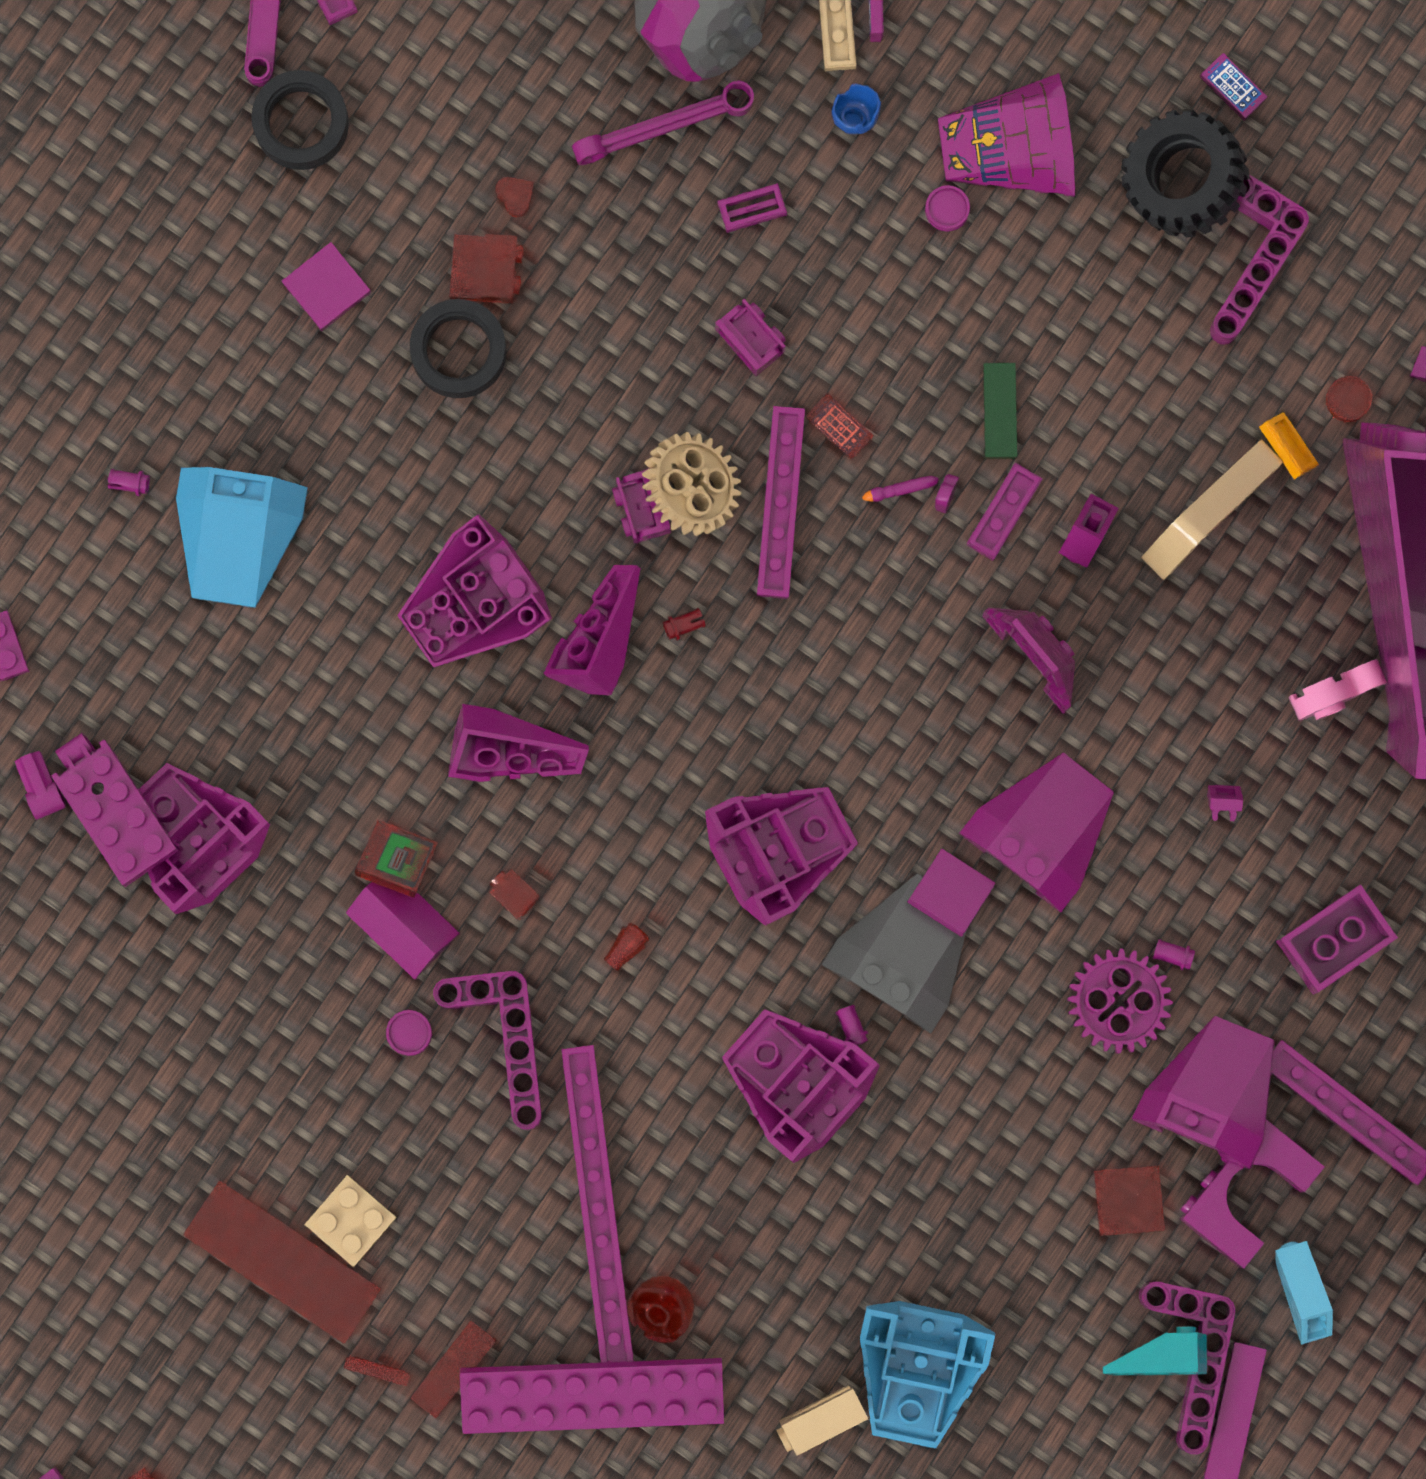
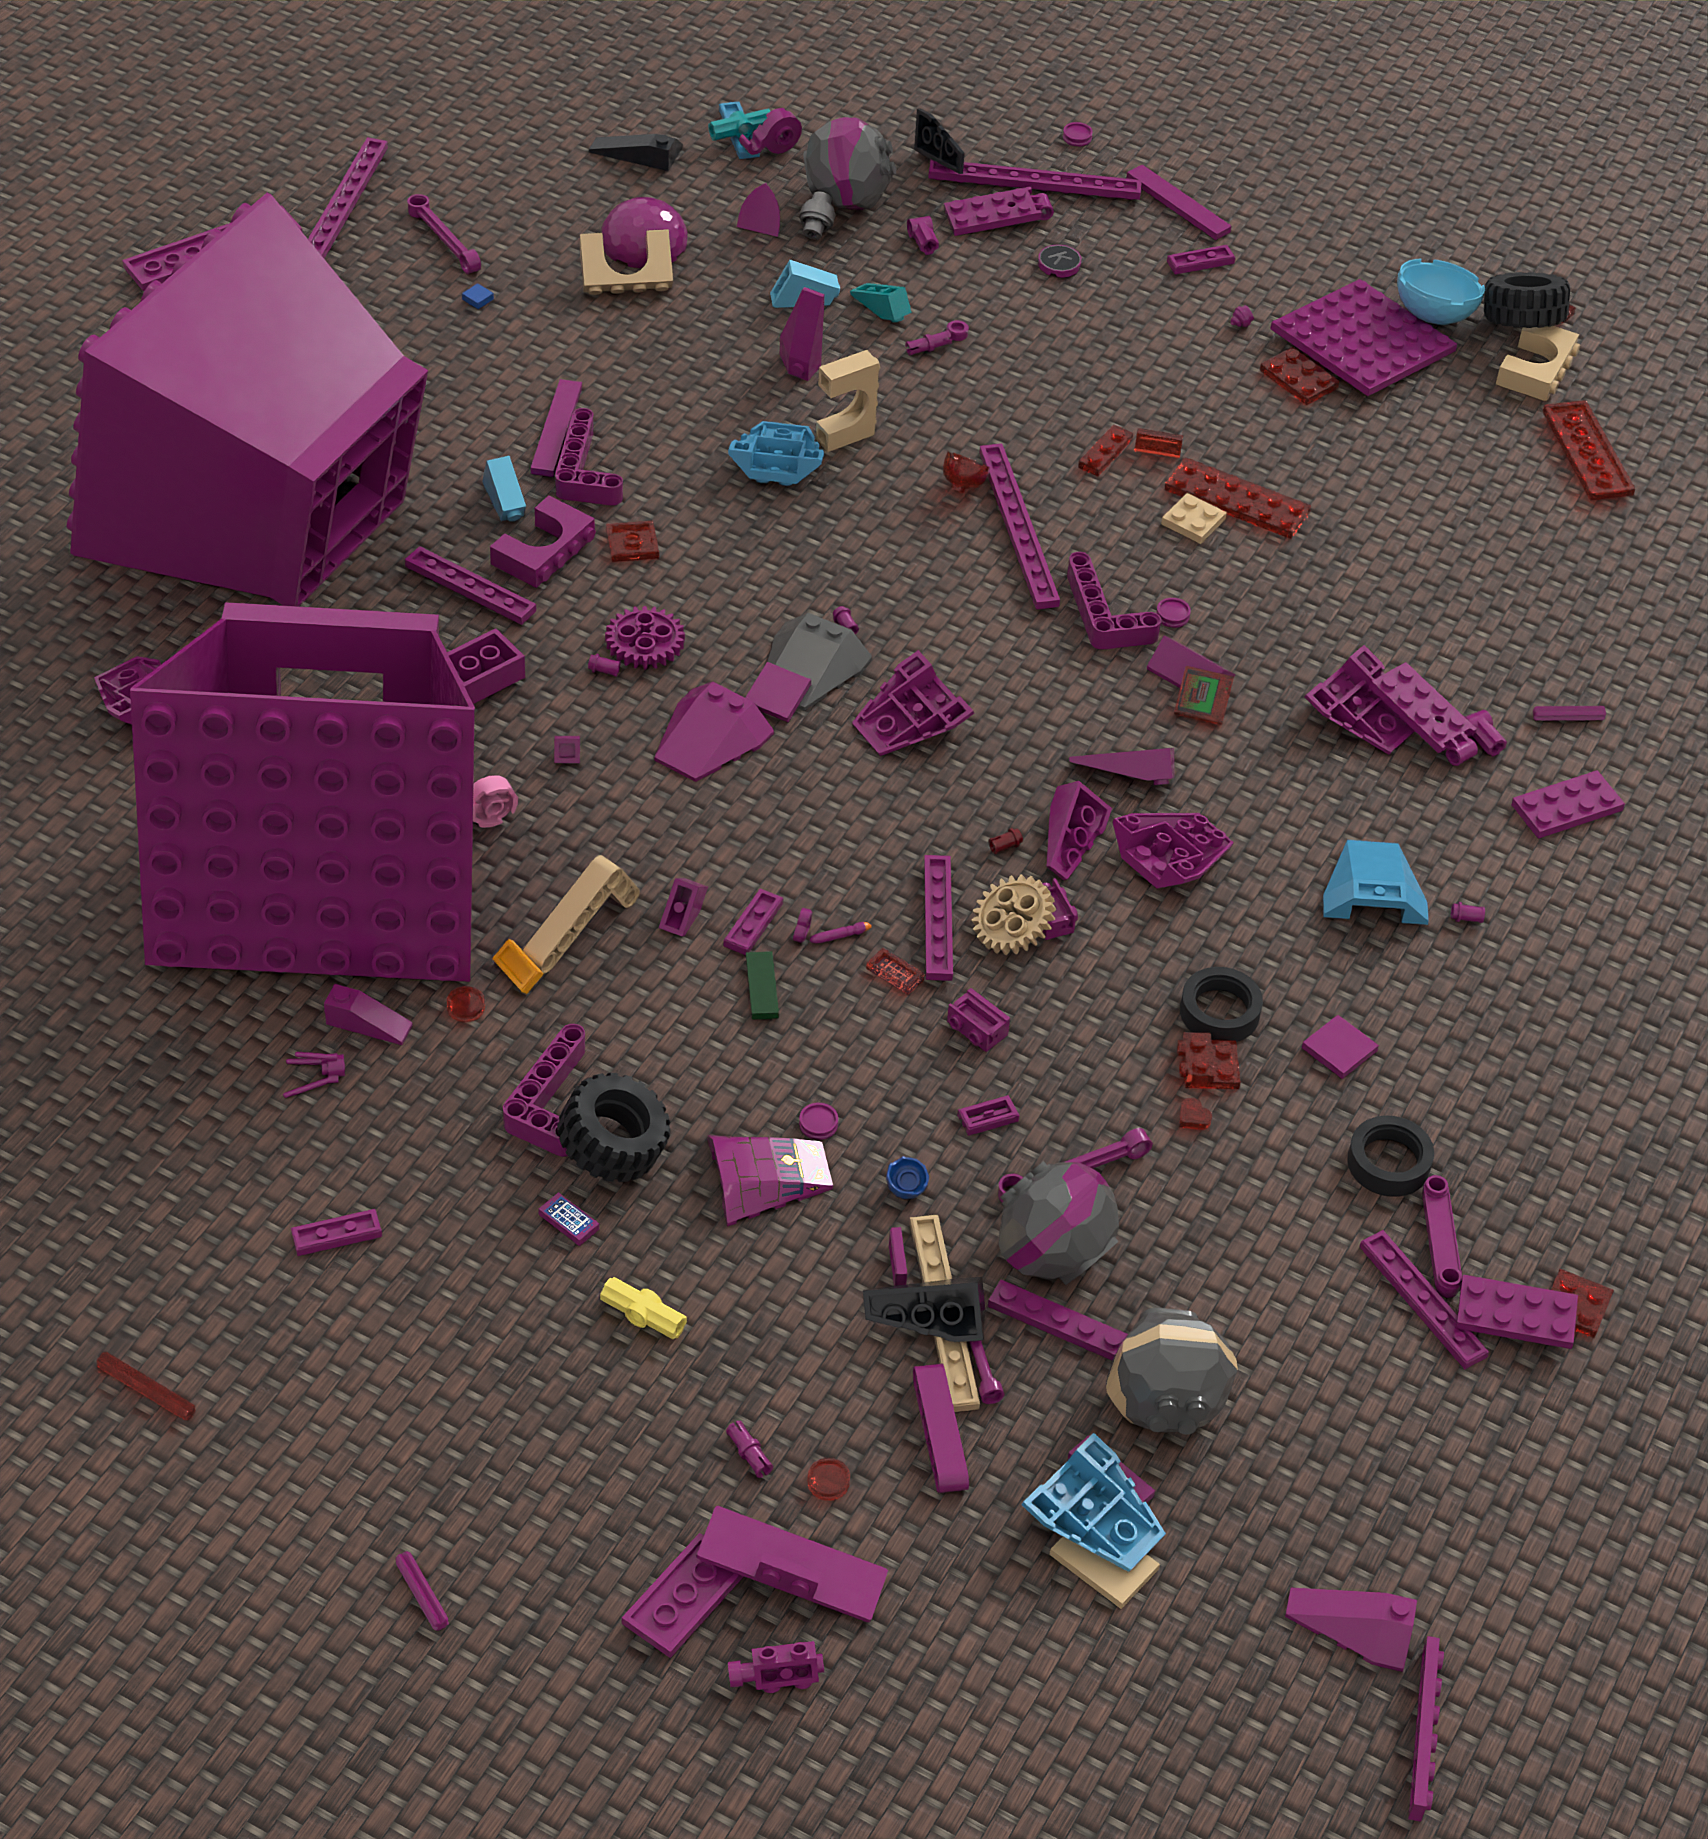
camera: 175 degrees right, 35 degrees down
magenta plate [460,1358,724,1434] -> none
clear red brick [489,869,540,921] -> none
clear red cone [604,922,650,971] -> none
magenta wedge [722,1009,880,1163] -> none
magenta wedge [982,607,1075,714] -> none
teal slope [1103,1327,1207,1376] -> none
magenta wedge [1132,1016,1274,1169] -> none

